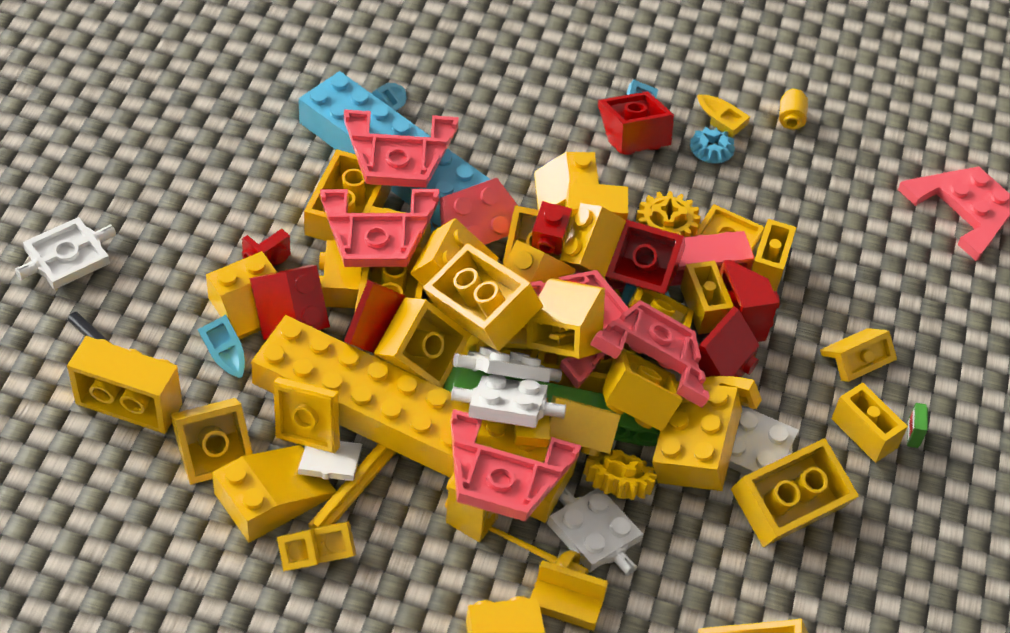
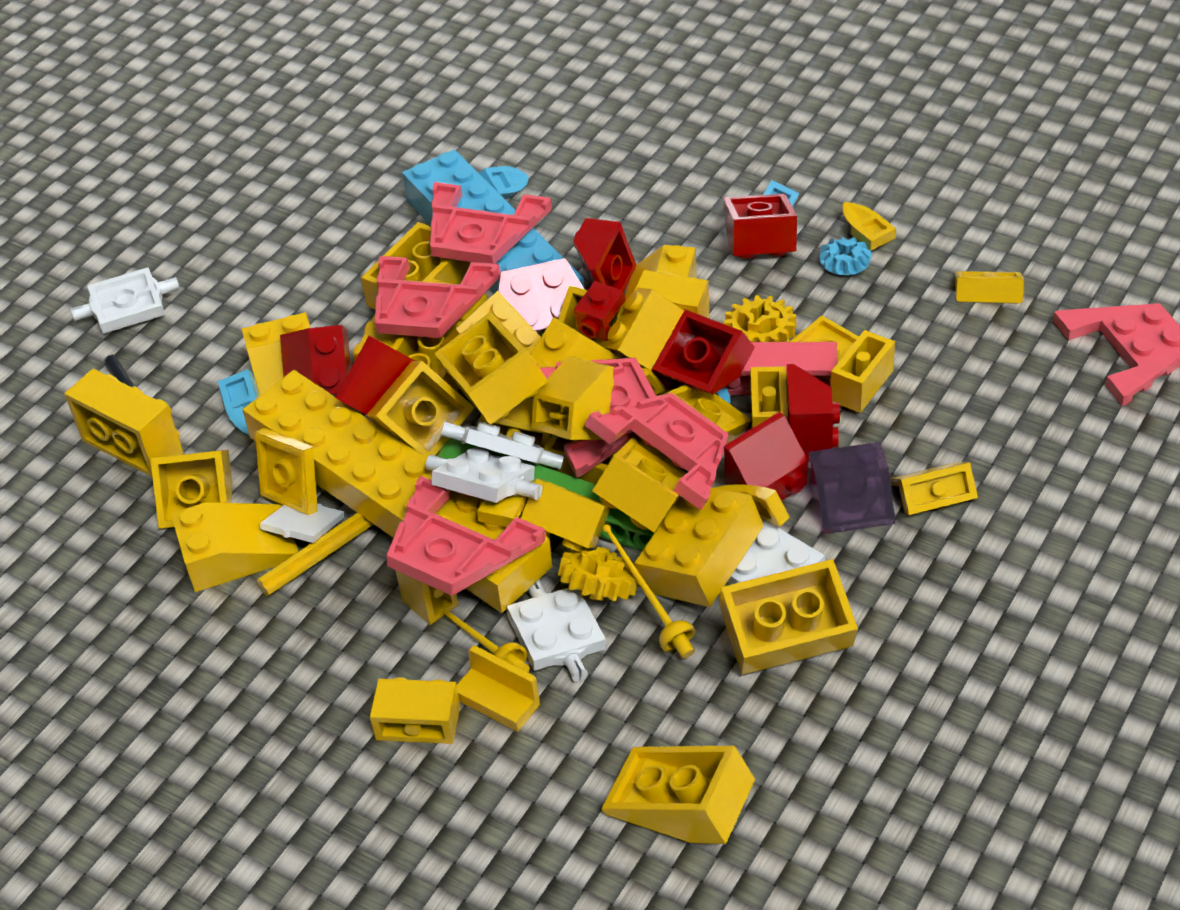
camera: 25 degrees right, 5 degrees down
red bracket [242,229,291,267] -> none
yellow slope [277,521,356,571] -> none
yellow brick [779,89,808,130] -> none
yellow brick [831,382,908,463] -> none
bright green tile [907,403,928,448] -> none
none -> red slope [573,218,637,291]
none -> yellow sword [603,524,696,659]
none -> clear purple slope [808,442,895,534]
none -> yellow slope [955,271,1024,303]

